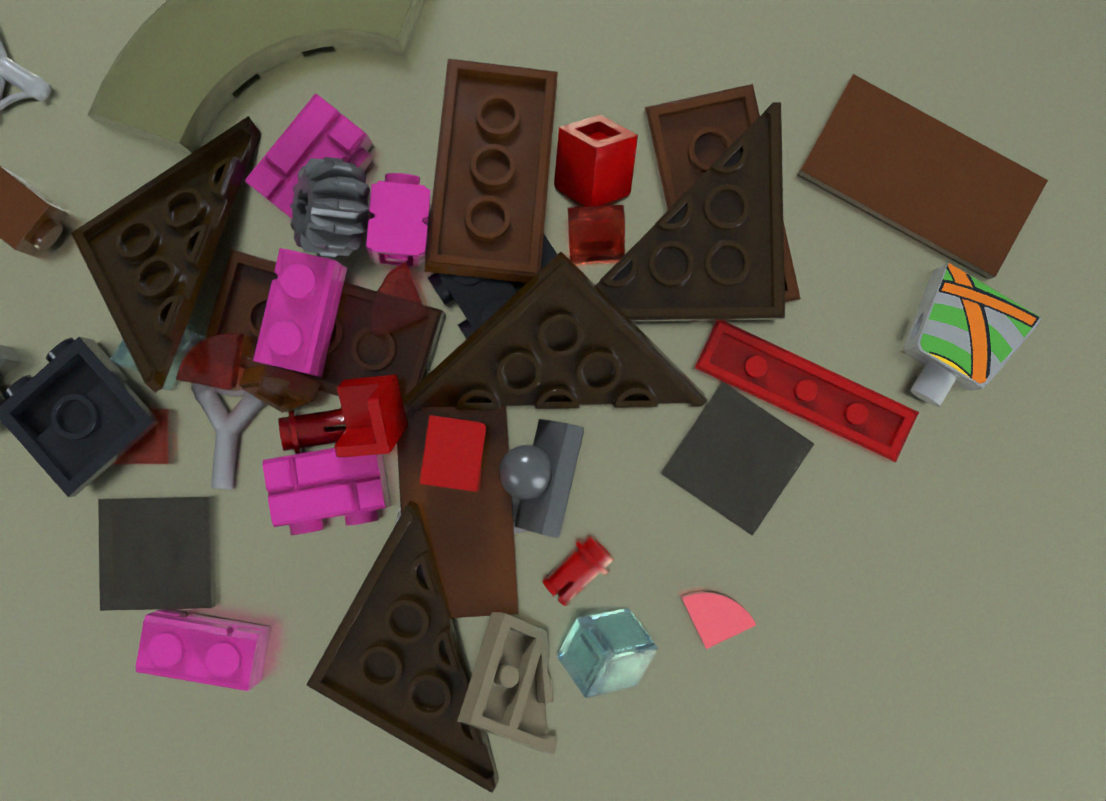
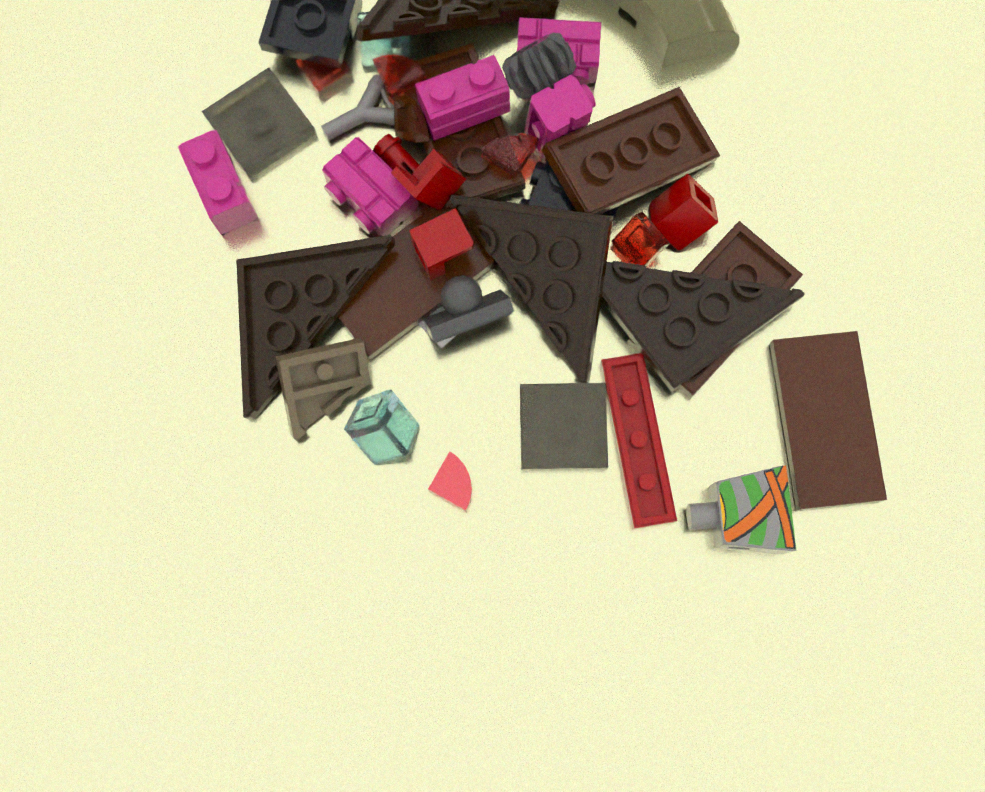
camera: 55 degrees right, 10 degrees down
red pin [542,535,614,607] -> none

